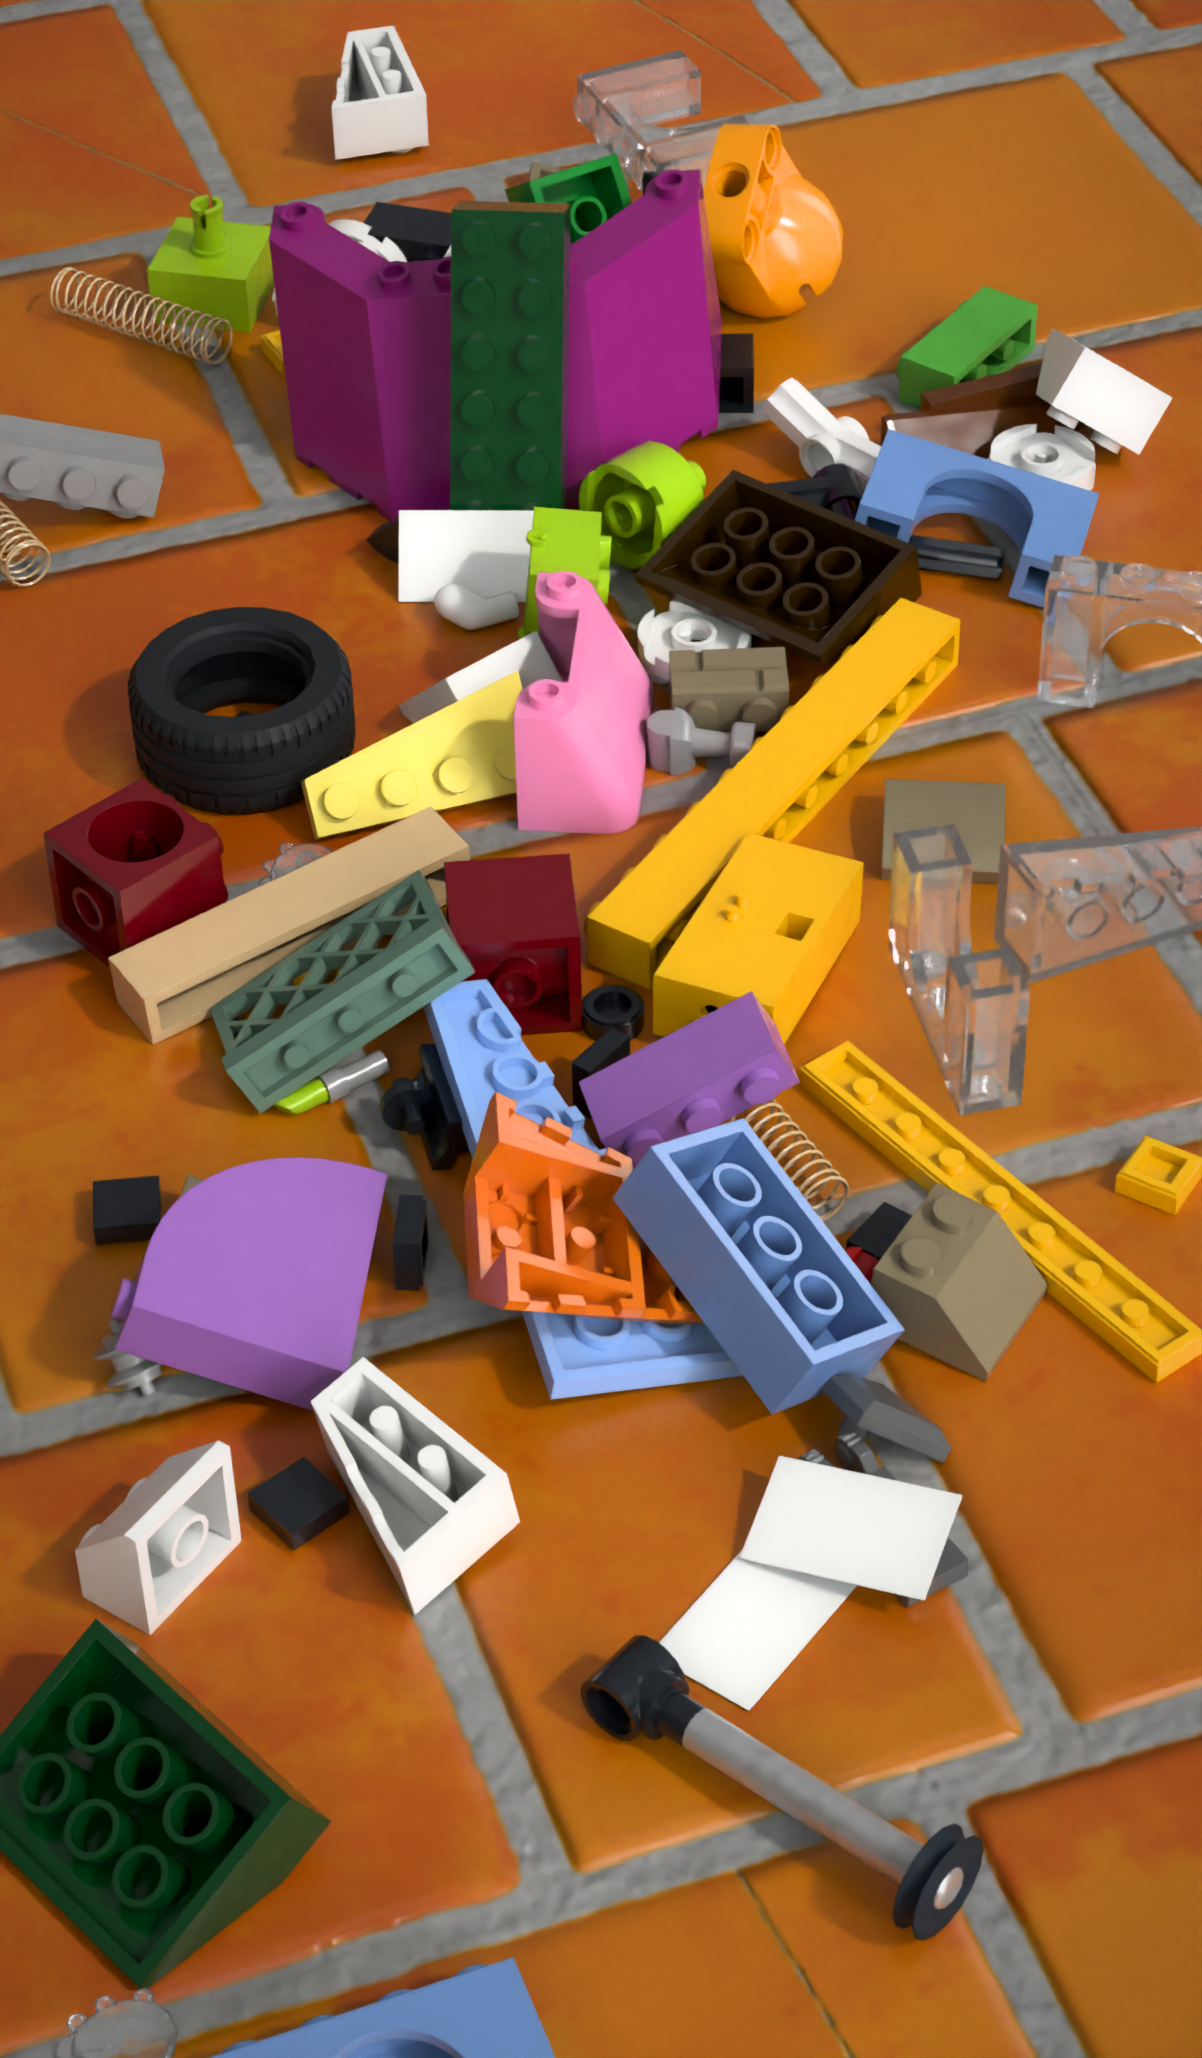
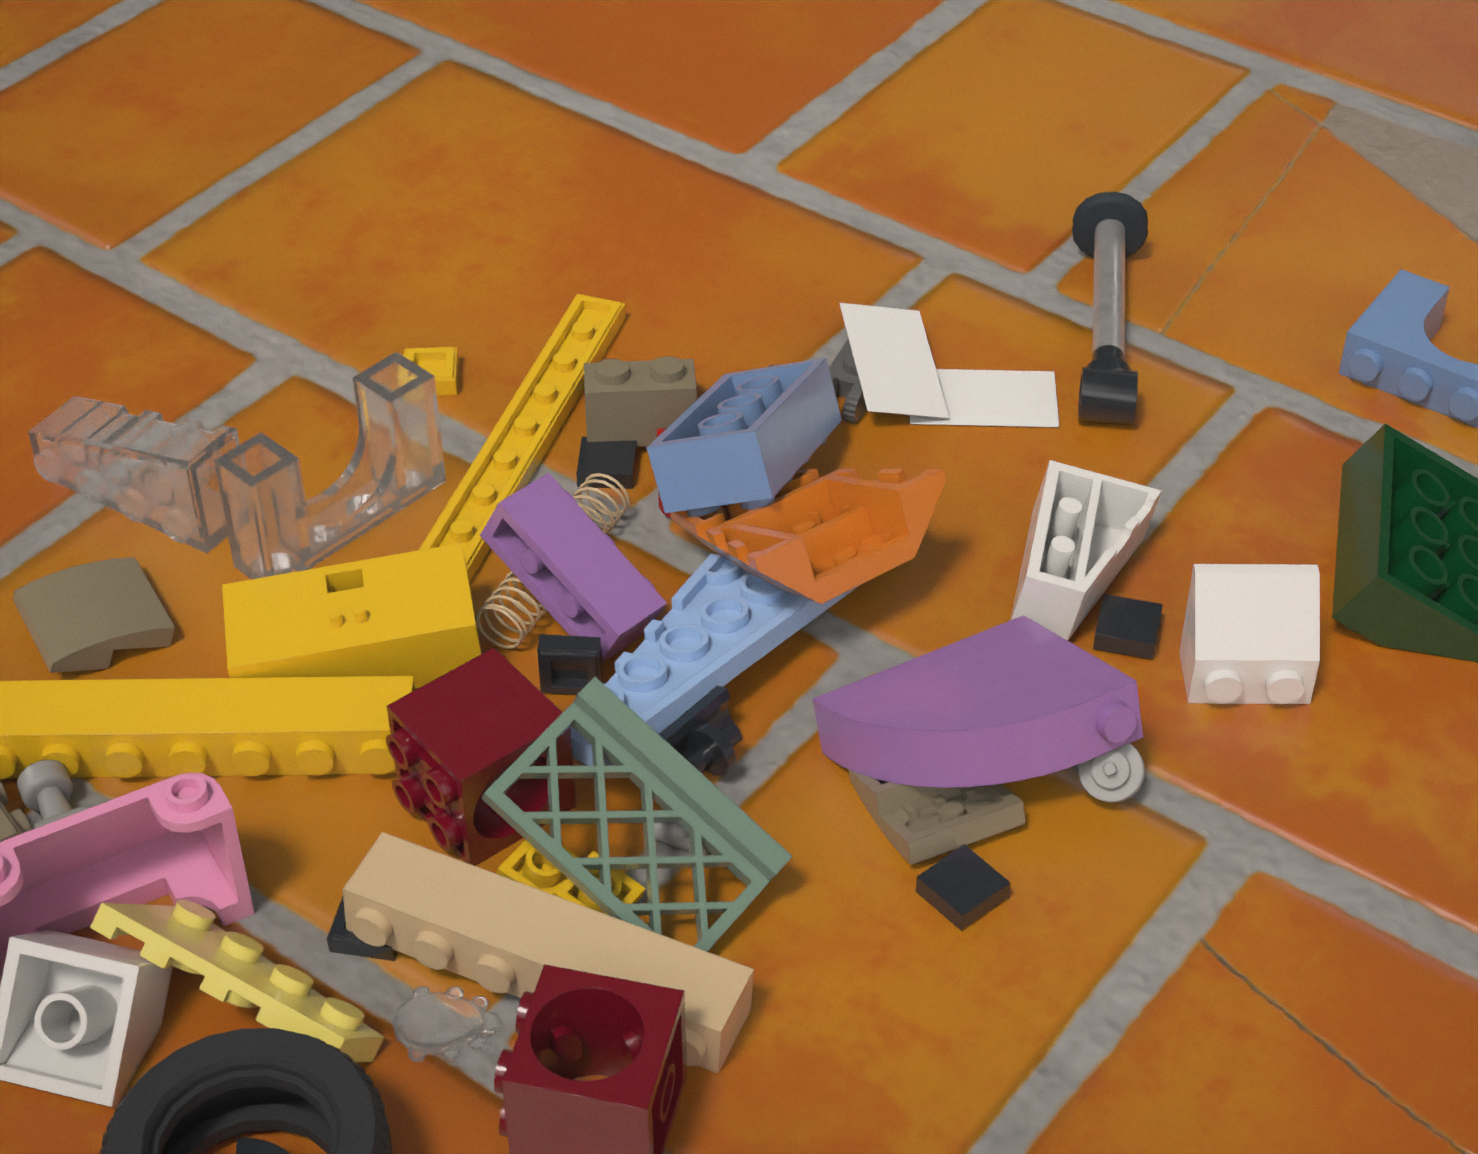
camera: 125 degrees left, 0 degrees up
black tile [392,1195,429,1291] -> none

